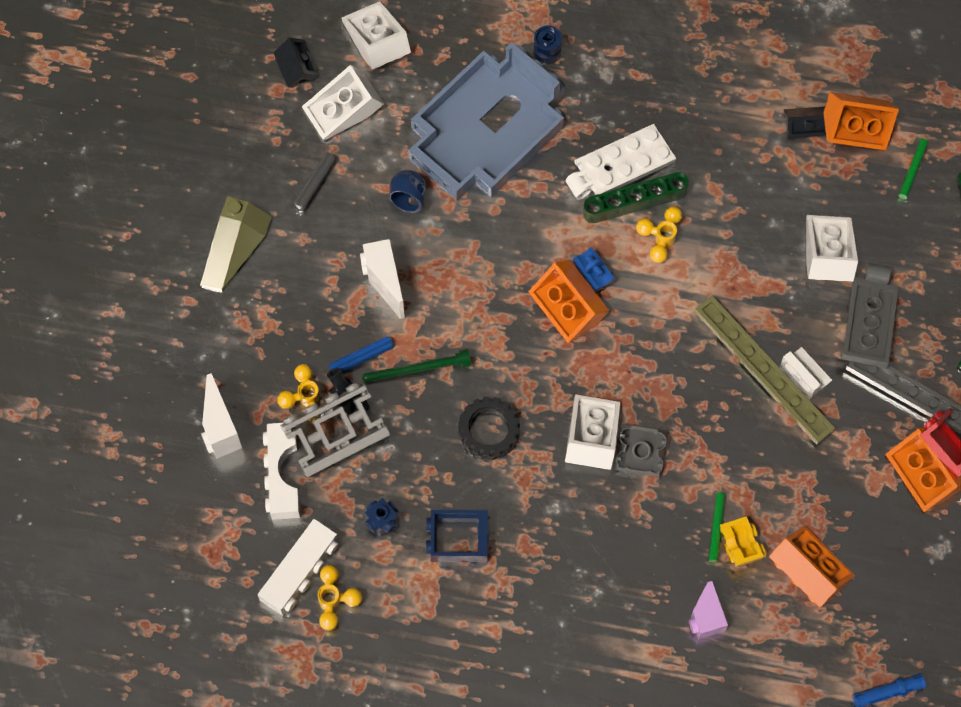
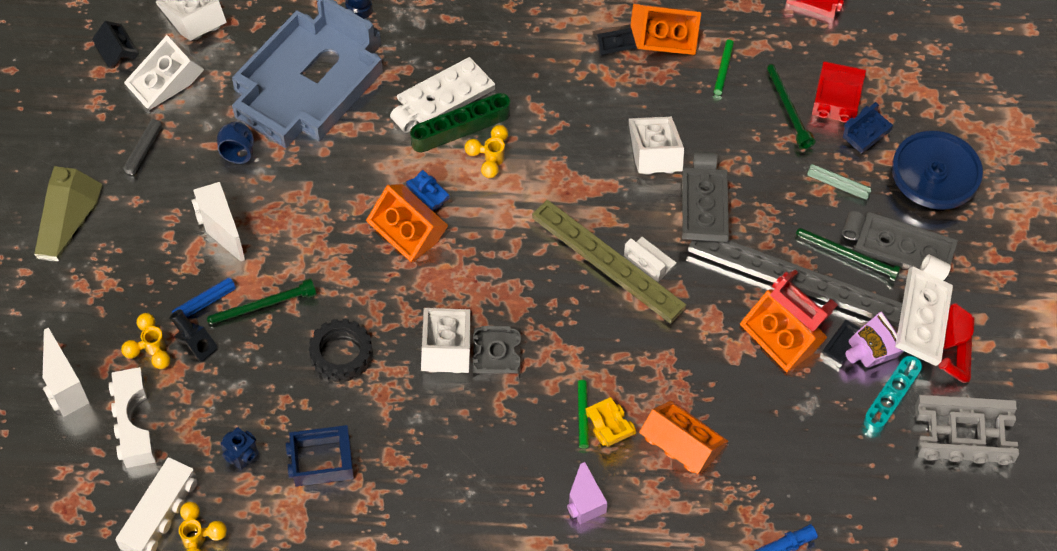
camera: 10 degrees left, 10 degrees down
light grey fence [280,382,390,477] -> none

